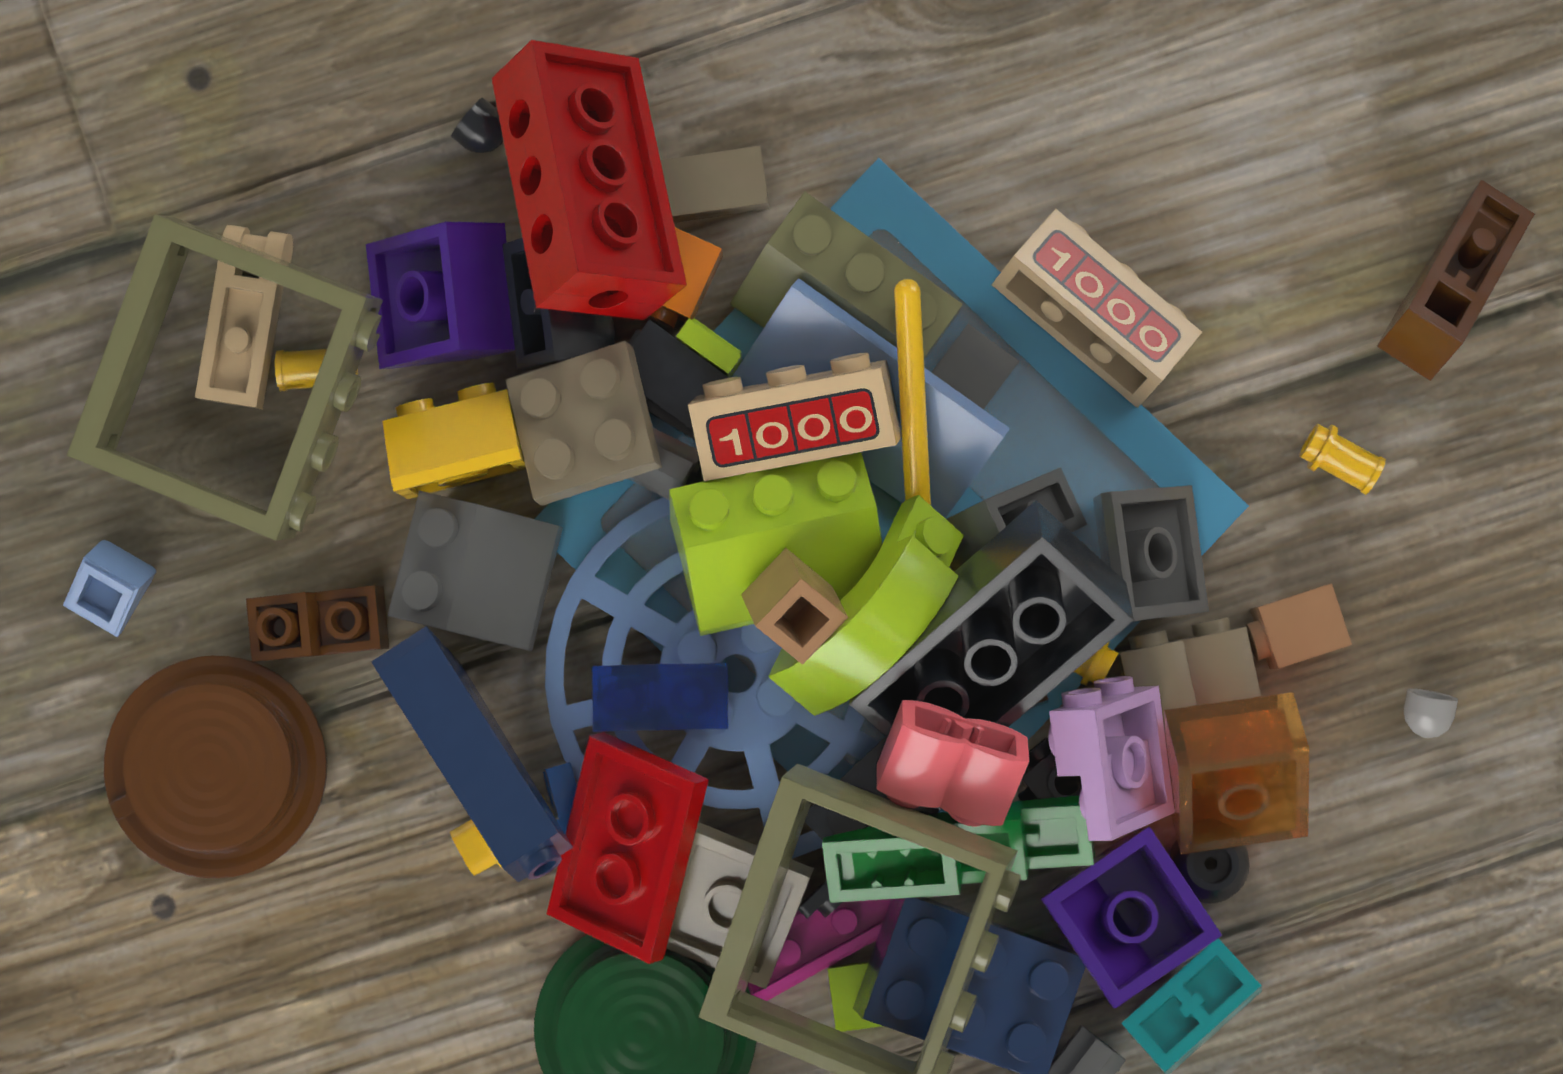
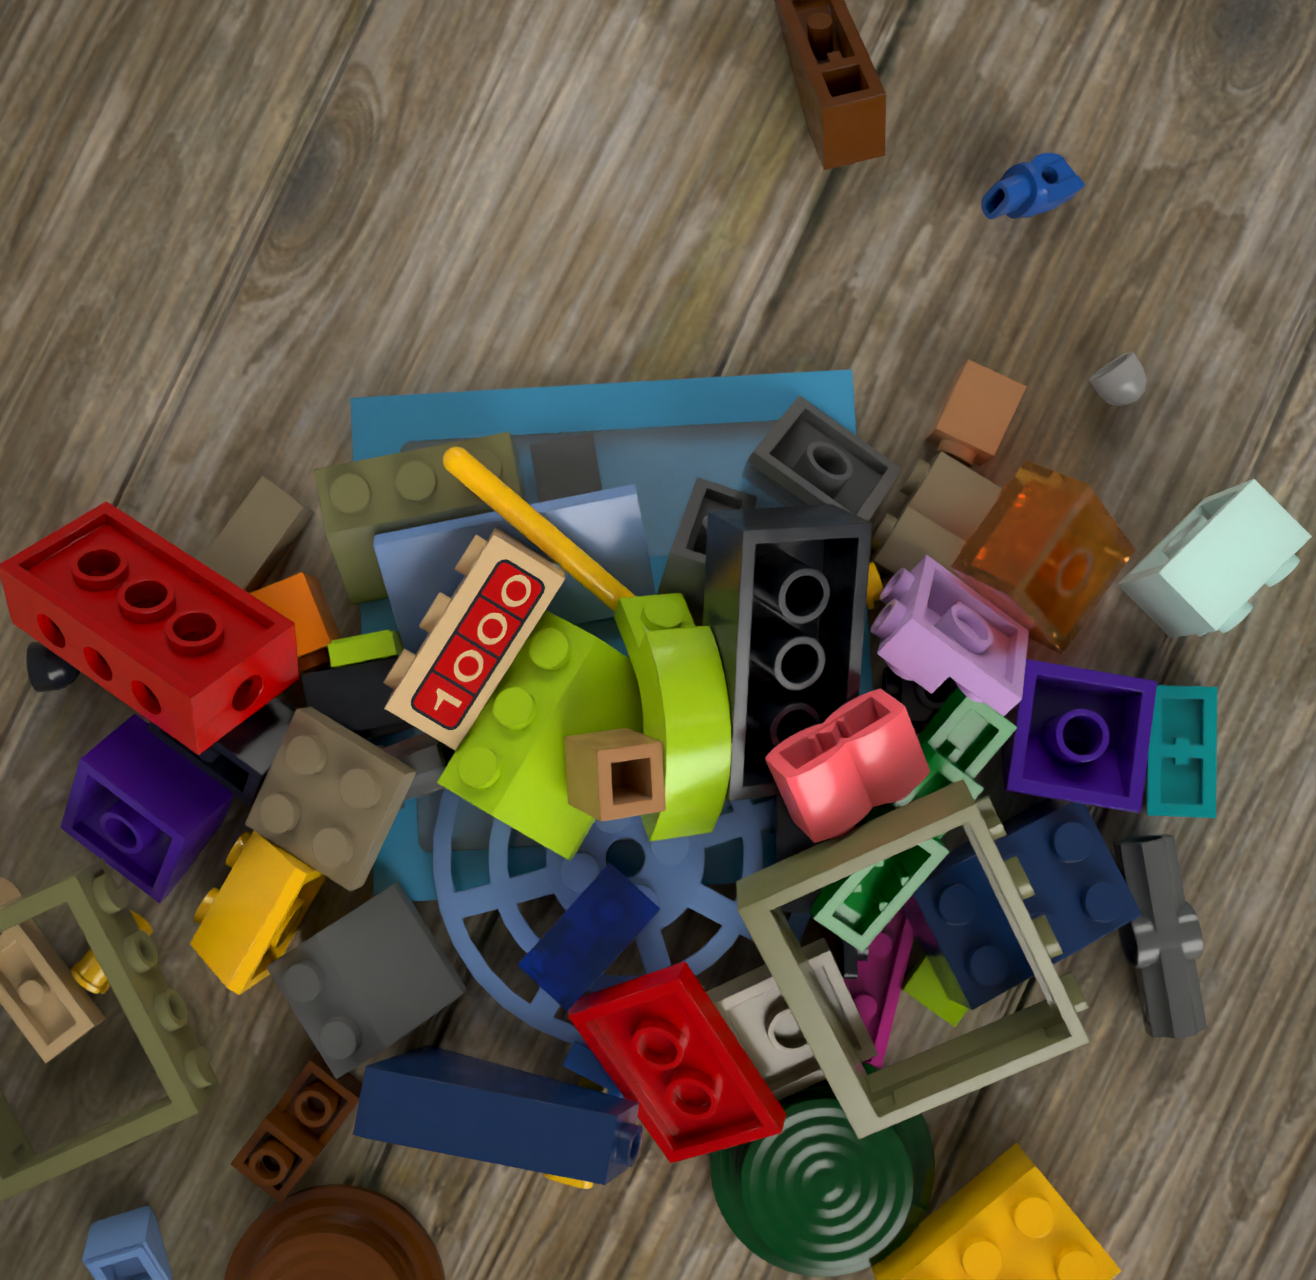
camera: 45 degrees left, 0 degrees up
tan brick [992,208,1202,408] -> none
black plate [1170,822,1250,904] -> none
yellow pin [1299,424,1386,495] -> none
none -> blue piece [981,153,1085,219]
none -> light aqua brick [1117,479,1312,638]

